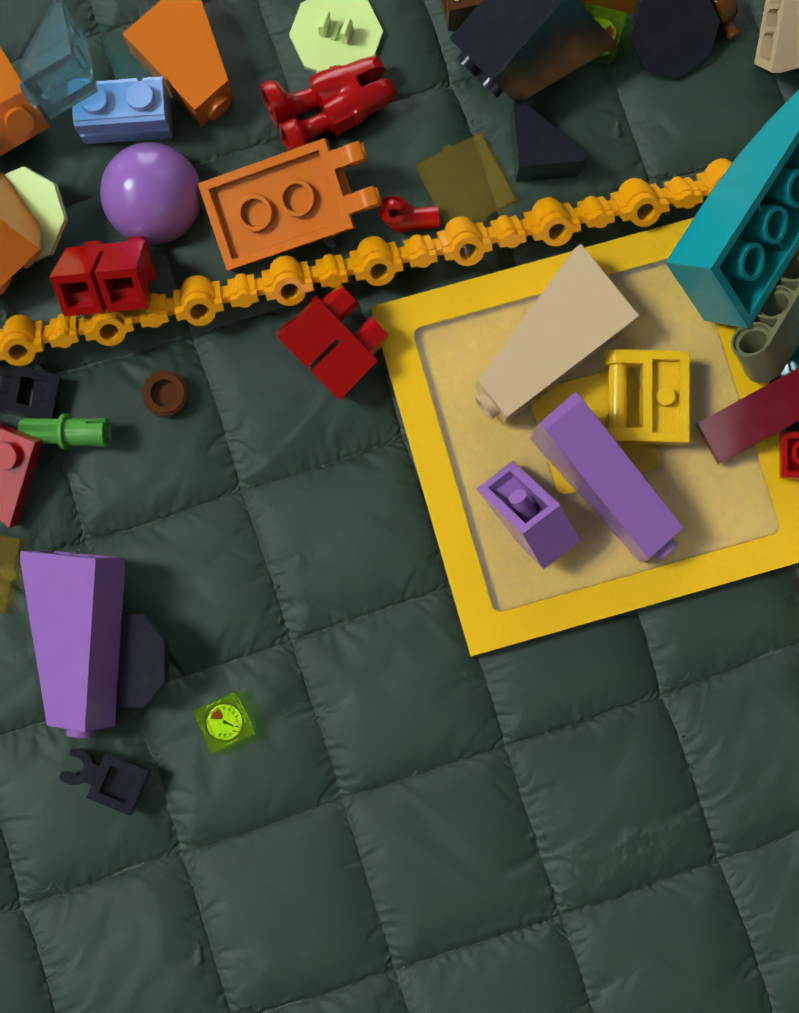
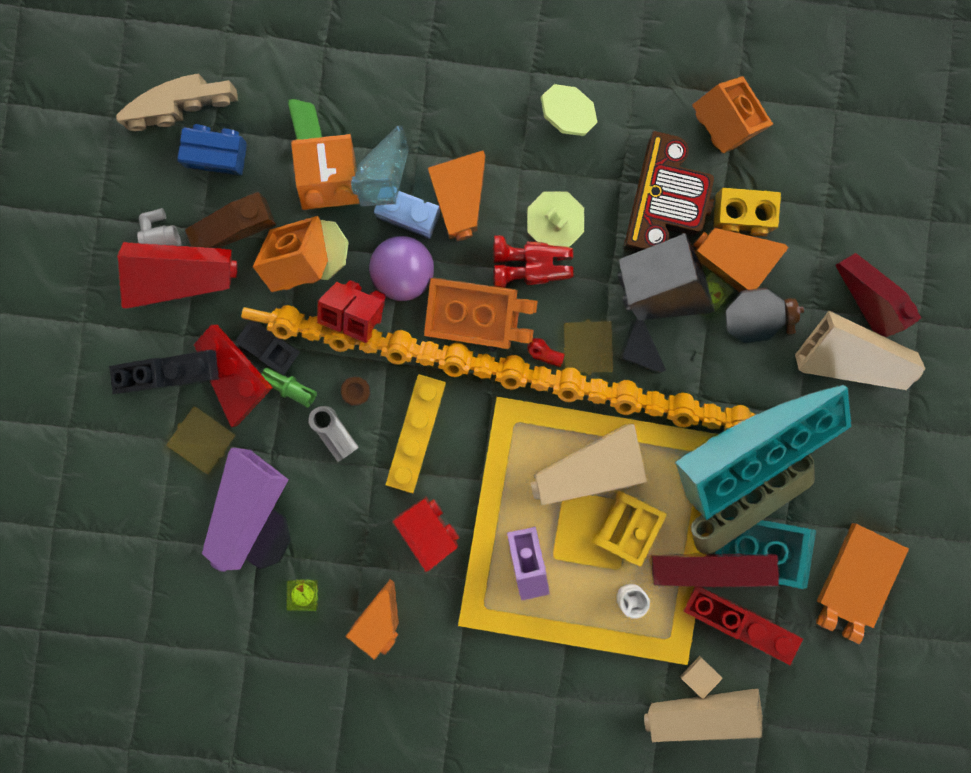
camera: 30 degrees right, 5 degrees up
black plate [59,748,152,816] -> none
red hips [276,285,389,401] -> none
medium lavender slope [530,392,683,562] -> none
none -> light grey piece [309,406,359,462]
none -> orange slope [346,579,399,659]
none -> yellow plate [386,374,446,493]
none -> red slope [393,496,459,572]
none -> white wheel [616,584,650,618]

